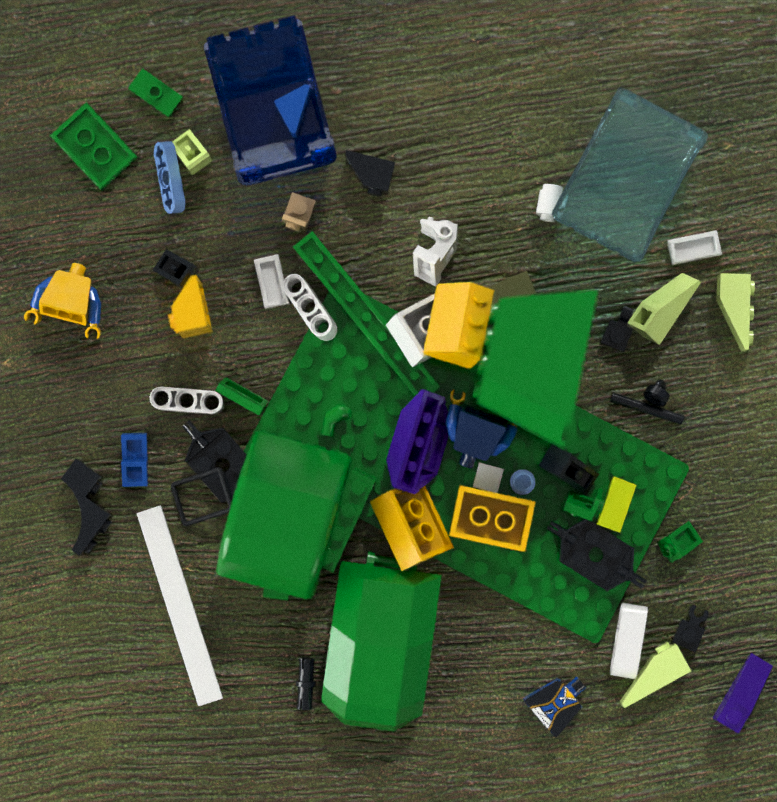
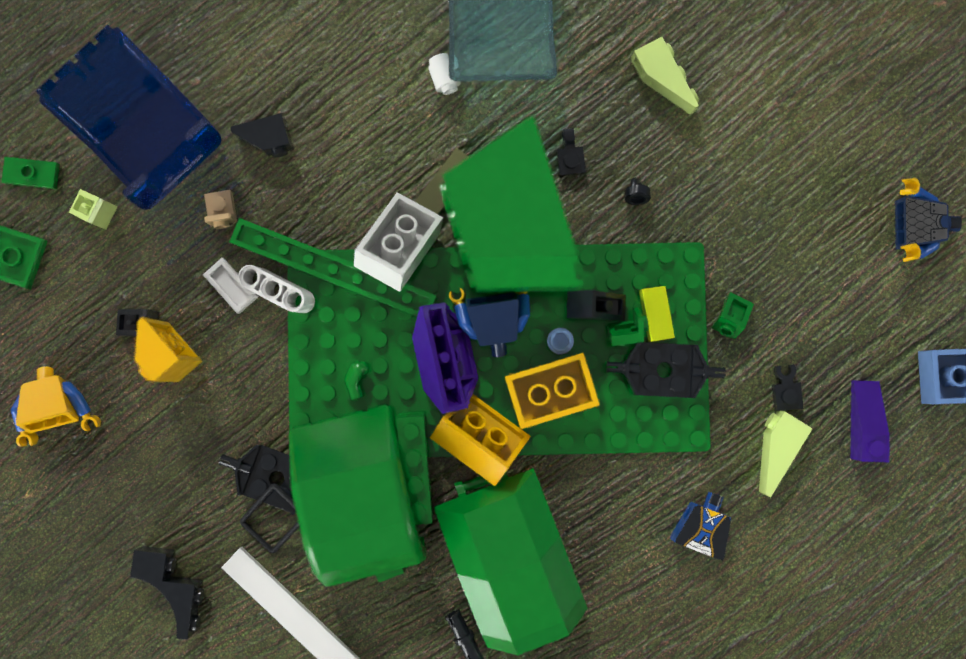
camera: 25 degrees left, 0 degrees up
blue slope [121,433,148,487] -> none
white beam [150,387,224,415] -> none
medium blue beam [154,141,185,214] -> none
green tile [215,377,268,415] -> none
blue slope [274,84,311,138] -> none
white tile [413,217,458,287] -> none
yellow slope [423,282,494,369] -> none
white tile [473,463,504,493] -> none
black bar [610,392,685,425] -> none
white beam [610,602,648,679] -> none
yellowish green slope [628,273,701,345] -> none
white tile [667,230,722,266] -> none

